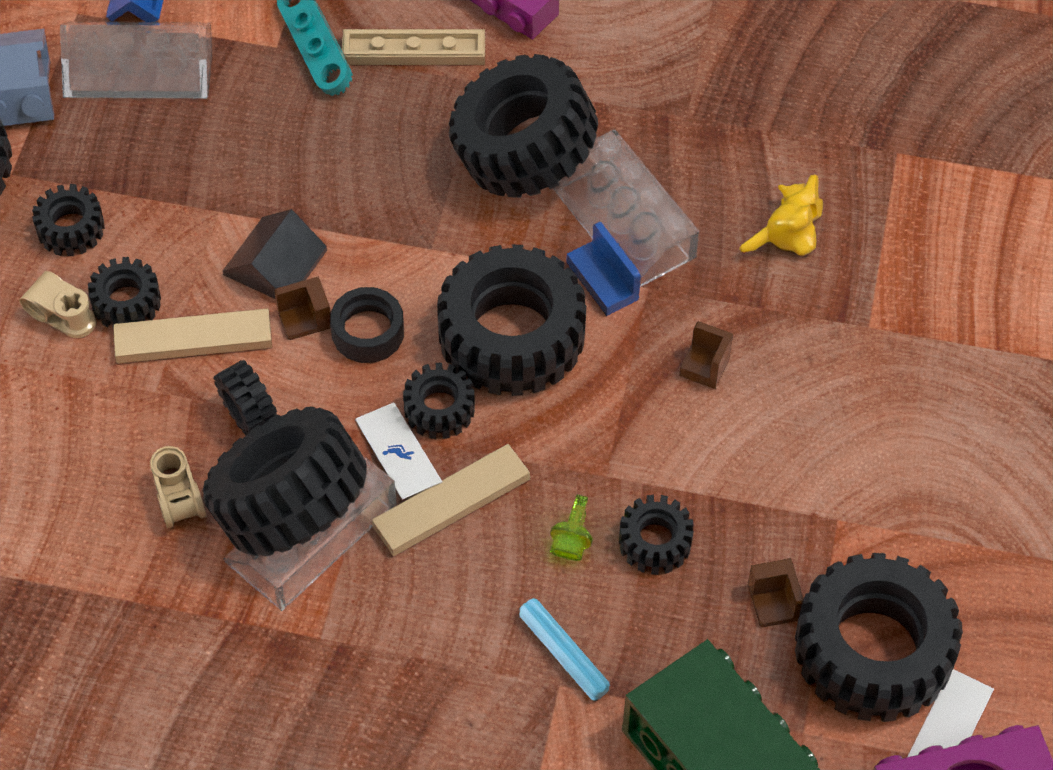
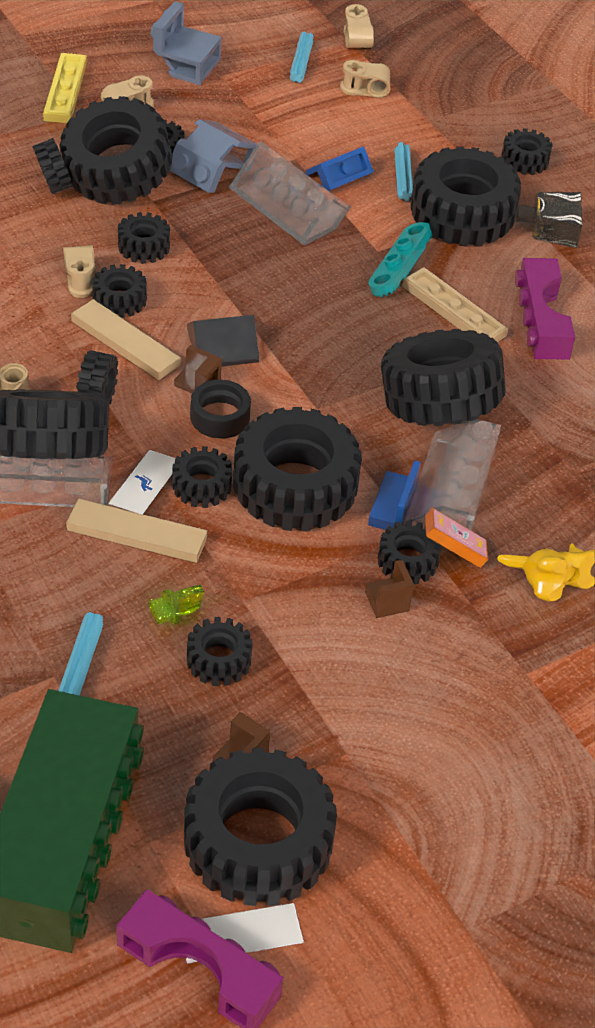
camera: 45 degrees right, 10 degrees down
none -> black tyre [377,520,442,585]
none -> tile [425,508,488,568]

